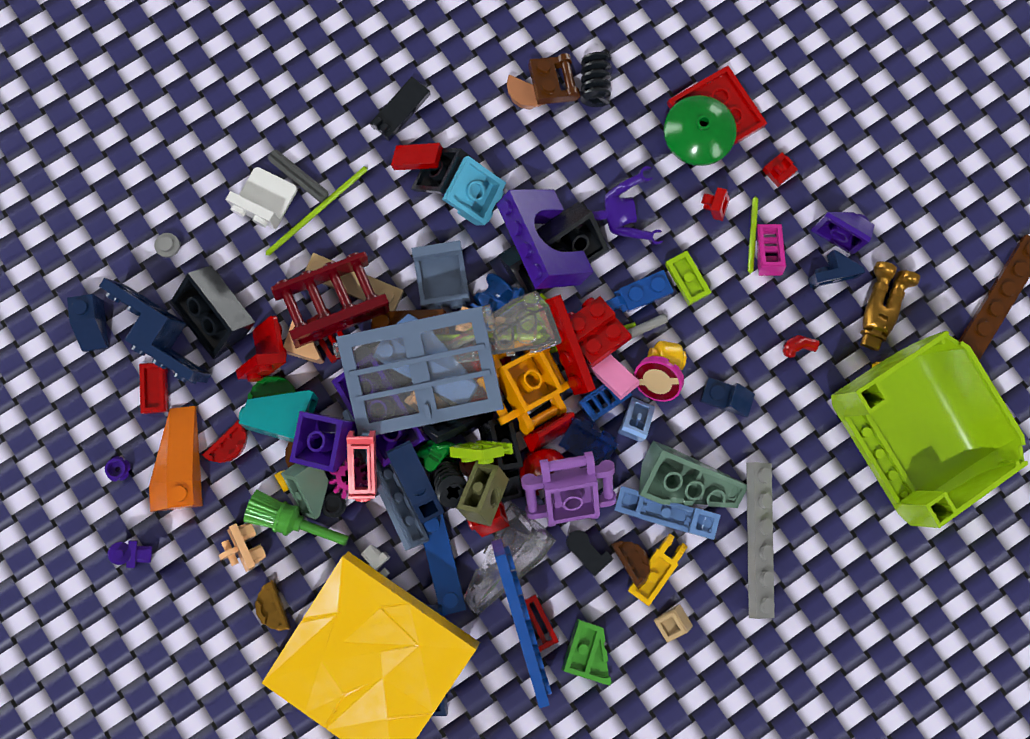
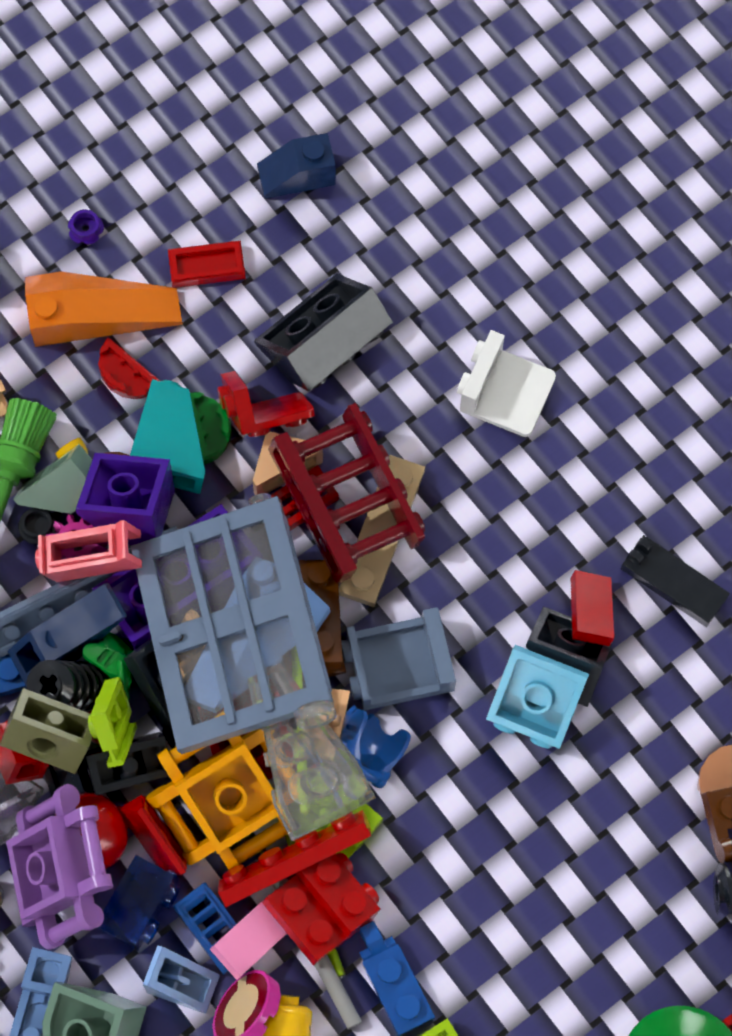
camera: 90 degrees right, 10 degrees down
dark blue bracket [99,278,212,384] -> none
light grey plate [154,233,180,258] -> none
lime axle [266,166,368,256] -> none
dark grey axle [268,150,329,203] -> none
dark purple arch [496,189,594,289] -> none
black slope [498,202,609,303] -> none
dark purple piece [593,166,663,245] -> none

